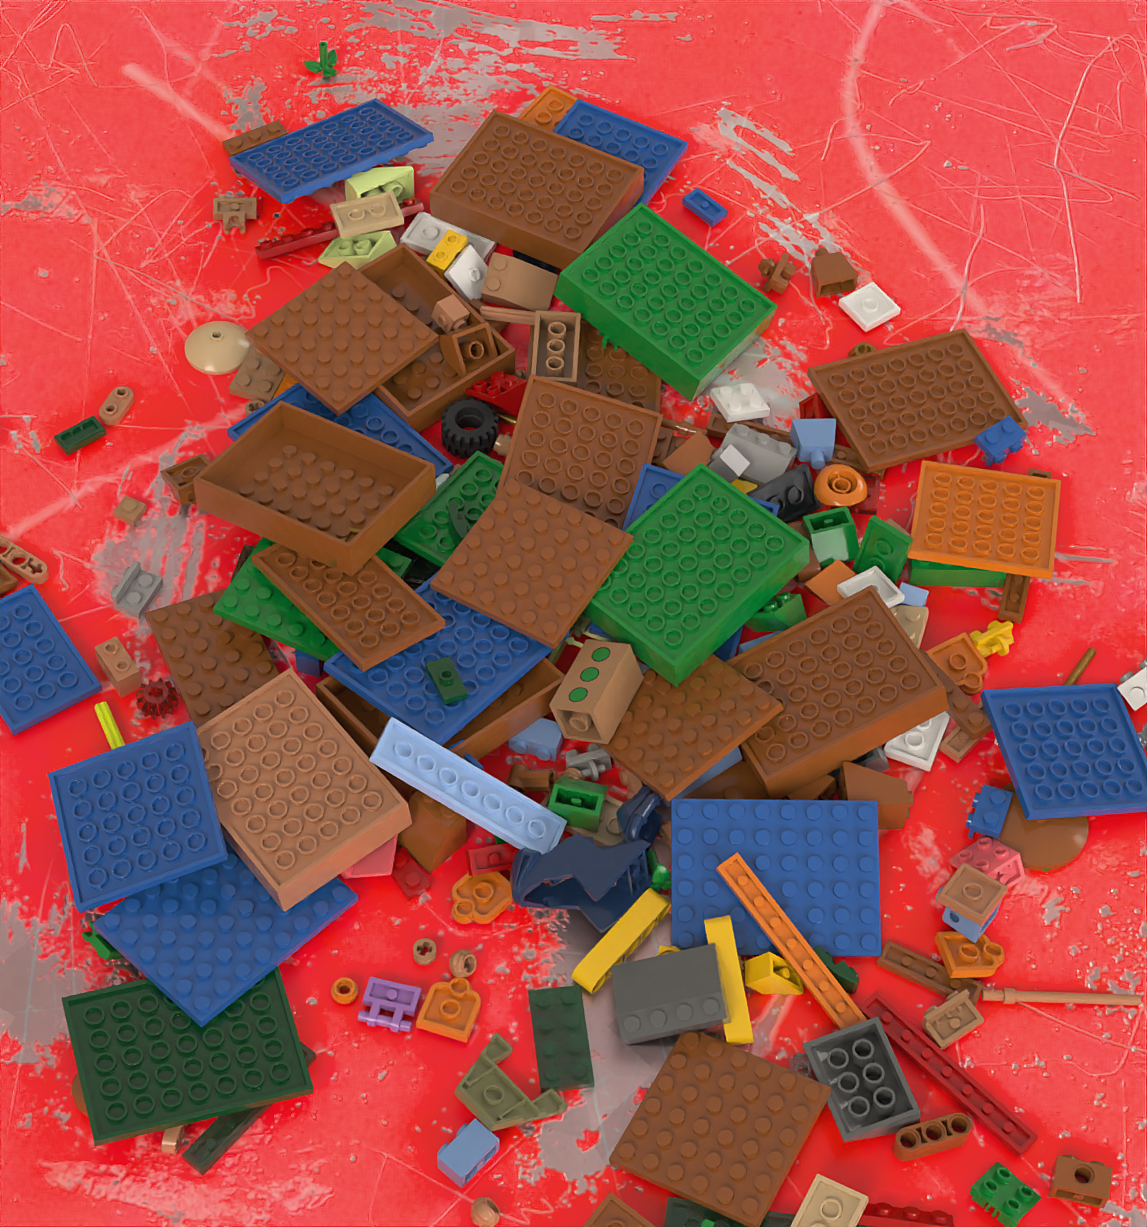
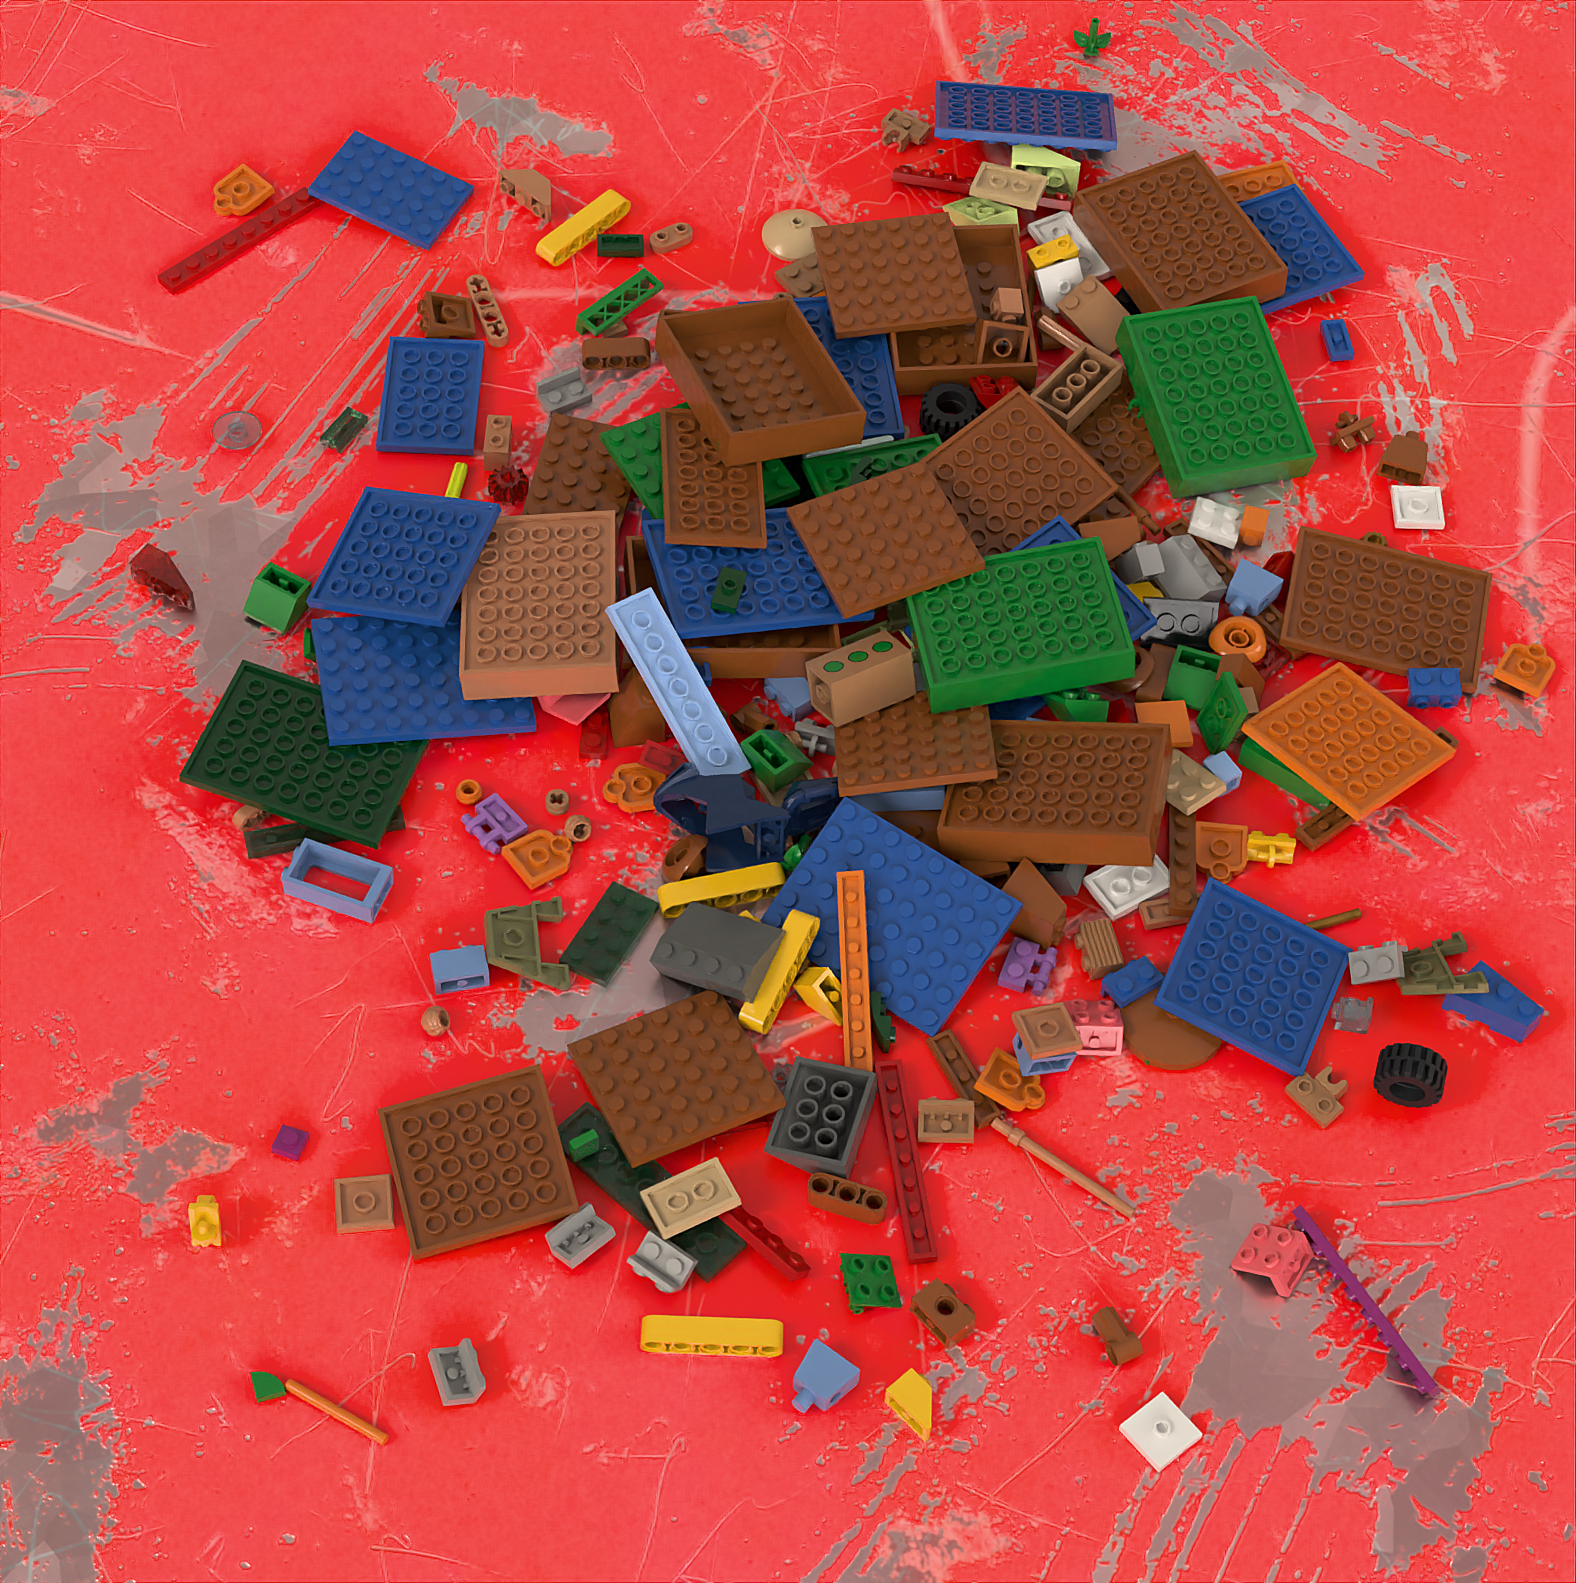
camera: 35 degrees right, 0 degrees up
dark orange plate [222,120,288,157] -> none
white plate [837,566,905,608] -> none
none -> green slope [243,562,312,635]
none -> medium blue piece [281,838,394,924]
none -> yellow beam [536,189,631,267]
none -> green fence [575,268,664,337]
none -> dark orange beam [581,337,651,370]
none -> dark orange hat [662,834,709,883]
none -> medium lavender plate [997,937,1058,996]
none -> medium nougat brick [1074,918,1124,980]
none -> dark orange brick [1215,653,1265,707]
none -> orange brick [1237,505,1270,548]
none -> orange plate [1492,643,1556,698]

